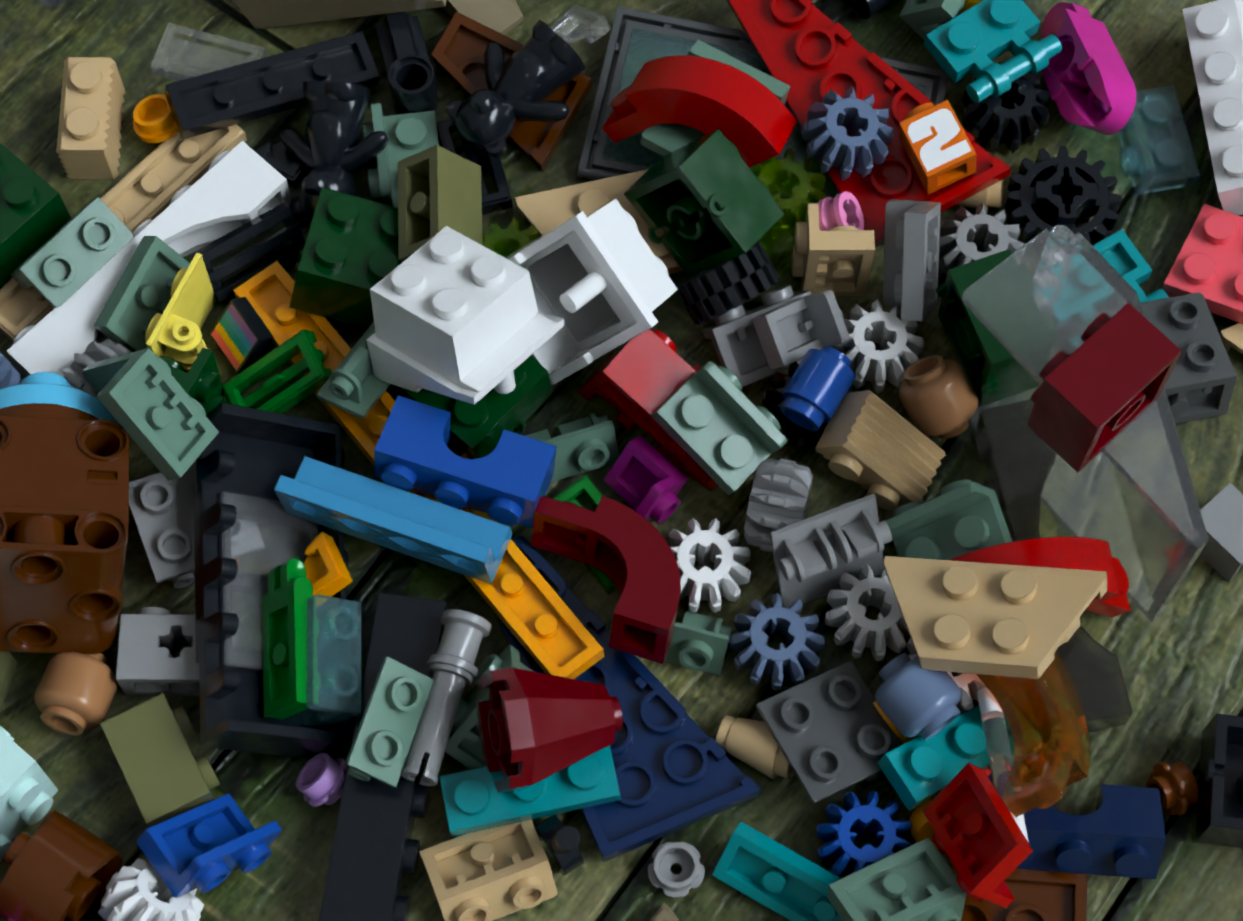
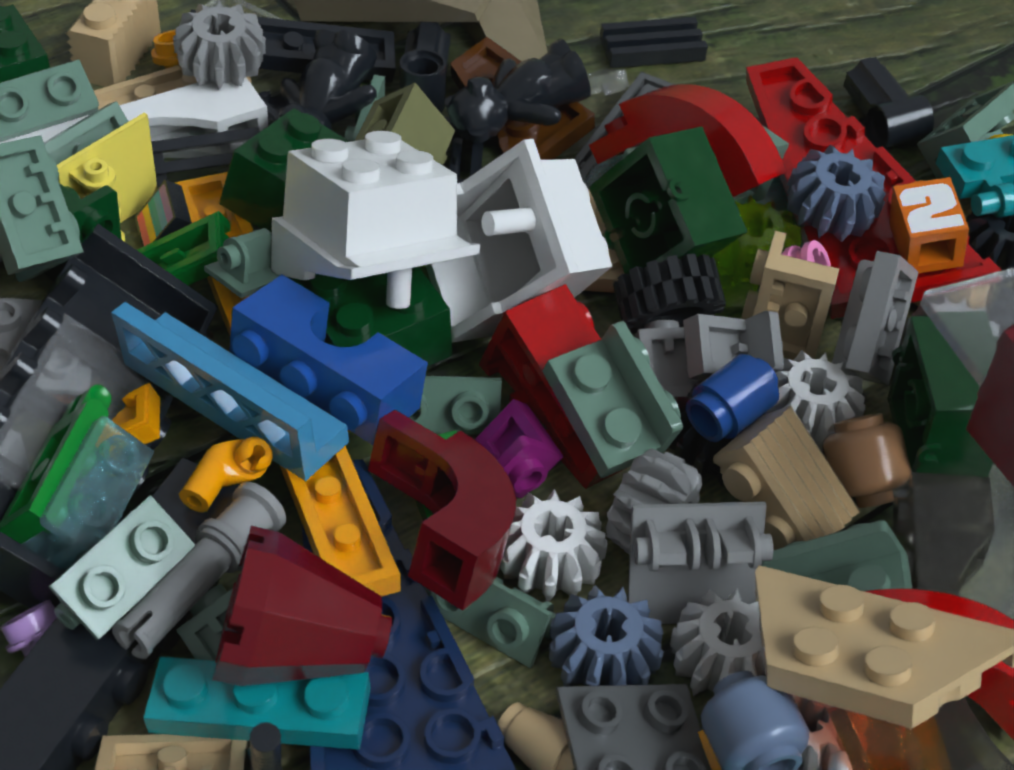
camera: 15 degrees right, 20 degrees down
none -> light grey gear [174,0,266,89]
none -> light orange arm [179,436,273,512]

